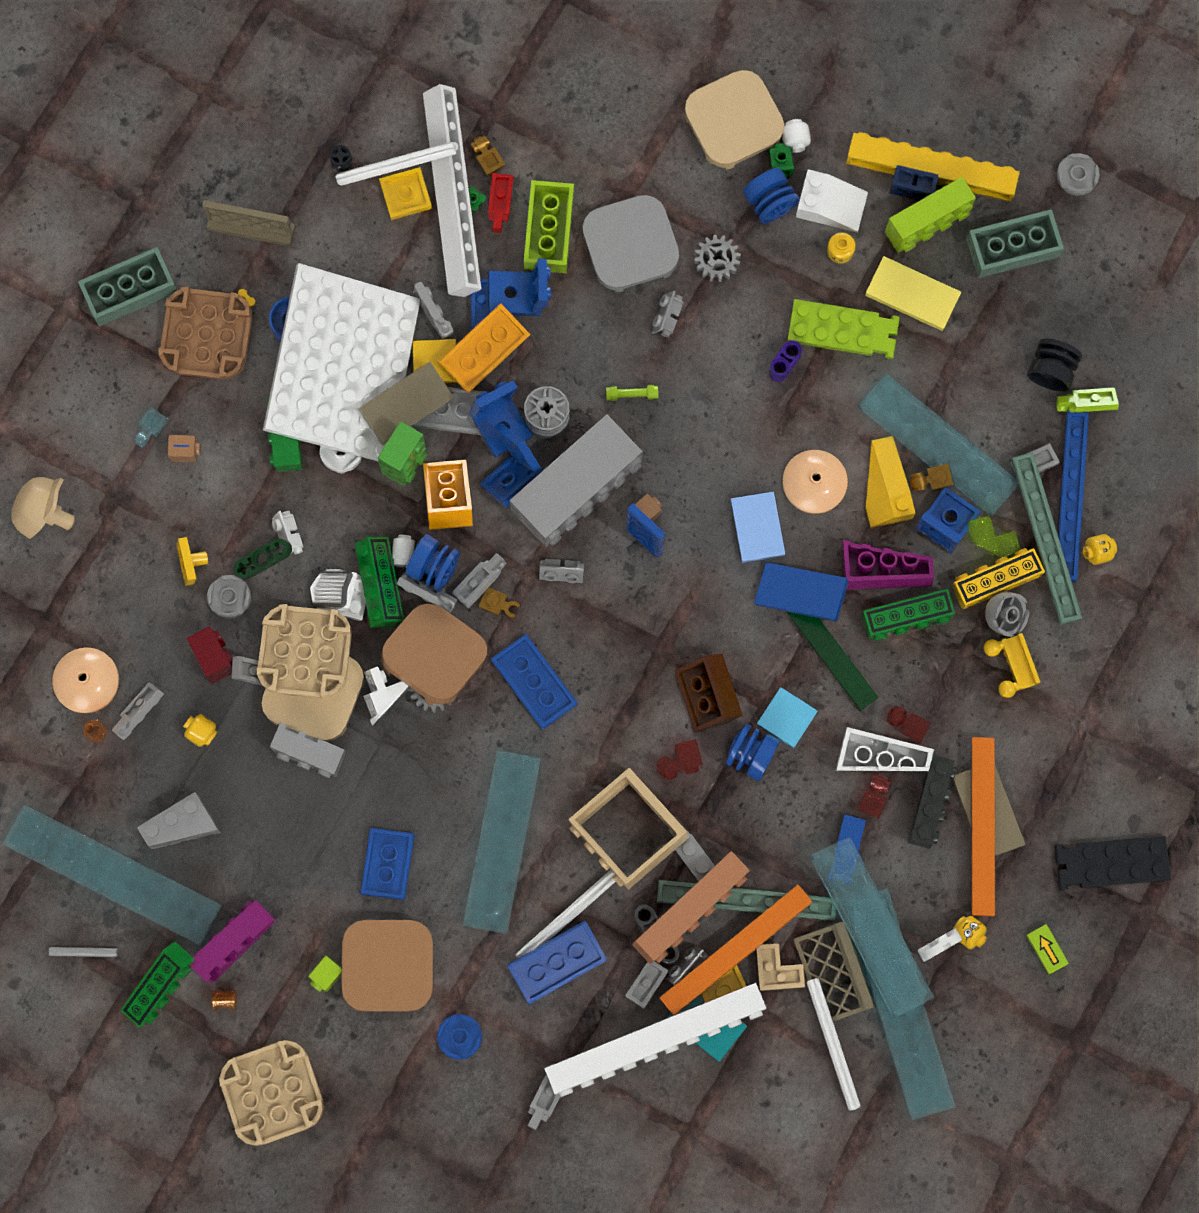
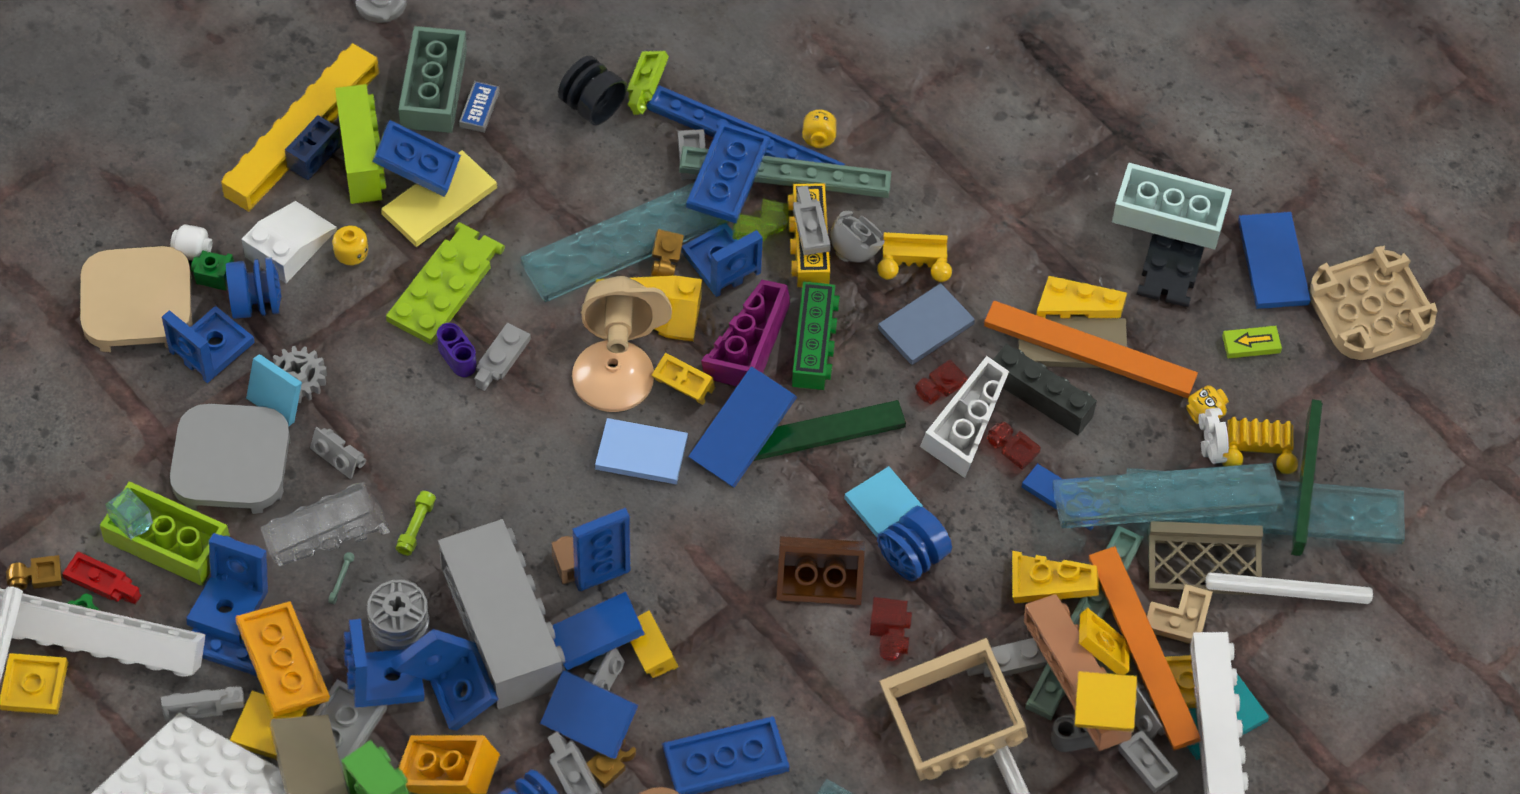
camera: 70 degrees left, 20 degrees down
none -> clear light blue brick [105,488,153,540]
none -> blue bracket [161,306,255,383]
none -> medium azure tile [246,354,302,426]
none -> clear wedge [260,482,390,566]
none -> sand green hinge [328,552,355,604]
none -> blue tile [372,120,461,197]
none -> tile [459,81,500,133]
none -> light grey hinge [474,323,531,391]
none -> blue tile [540,670,638,759]
none -> blue tile [552,592,645,671]
none -> tan piece [581,276,672,353]
none -> yellow hinge [630,610,679,678]
none -> yellow hinge [652,353,715,405]
none -> blue tile [686,122,770,223]
none -> light grey hinge [793,186,831,255]
none -> sand blue tile [878,283,975,365]
none -> yellow wing [1012,551,1099,604]
none -> yellow wing [1036,276,1127,319]
none -> yellow slope [1074,671,1137,732]
none -> yellow tile [1079,607,1129,675]
none -> light aqua brick [1112,163,1232,250]
none -> yellow gear [1222,417,1298,474]
none -> blue tile [1238,212,1310,309]
none -> dark green tile [1291,399,1323,556]
none -> tan tile [1309,246,1437,360]

